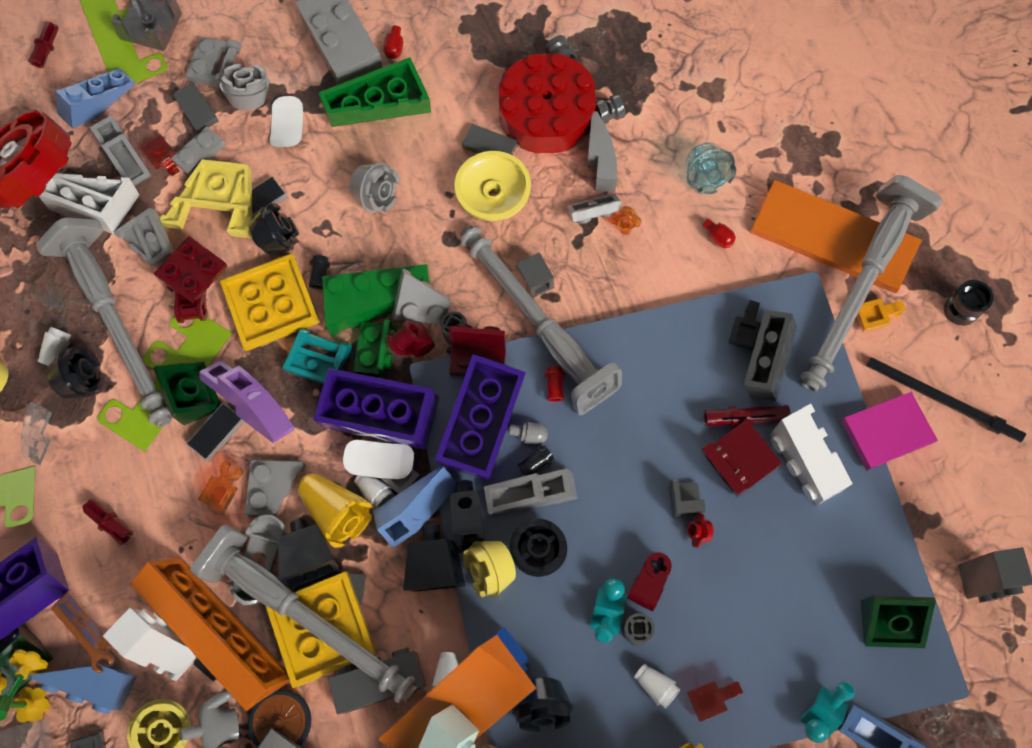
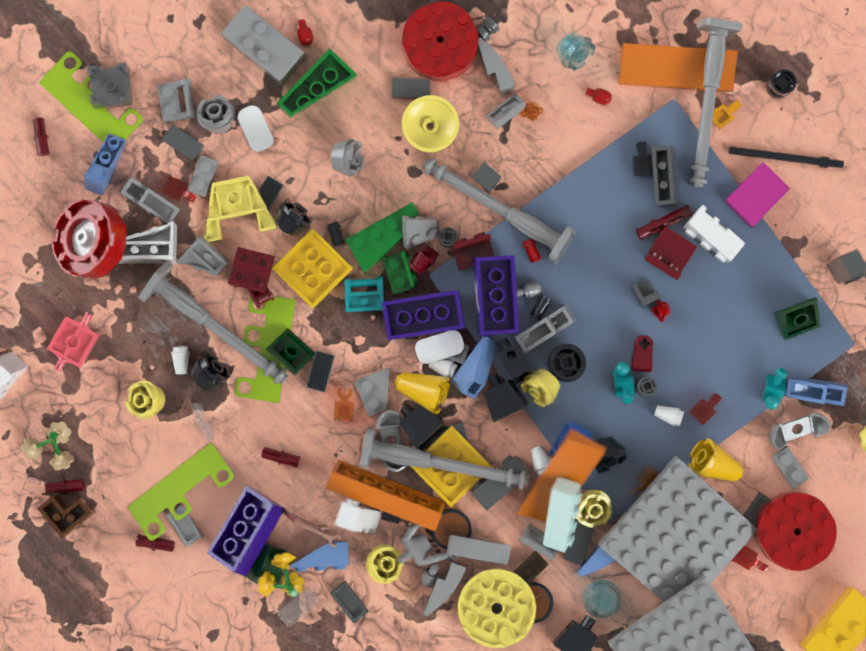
camera: 25 degrees left, 15 degrees up
medium lavender slope [200,360,294,443] -> none

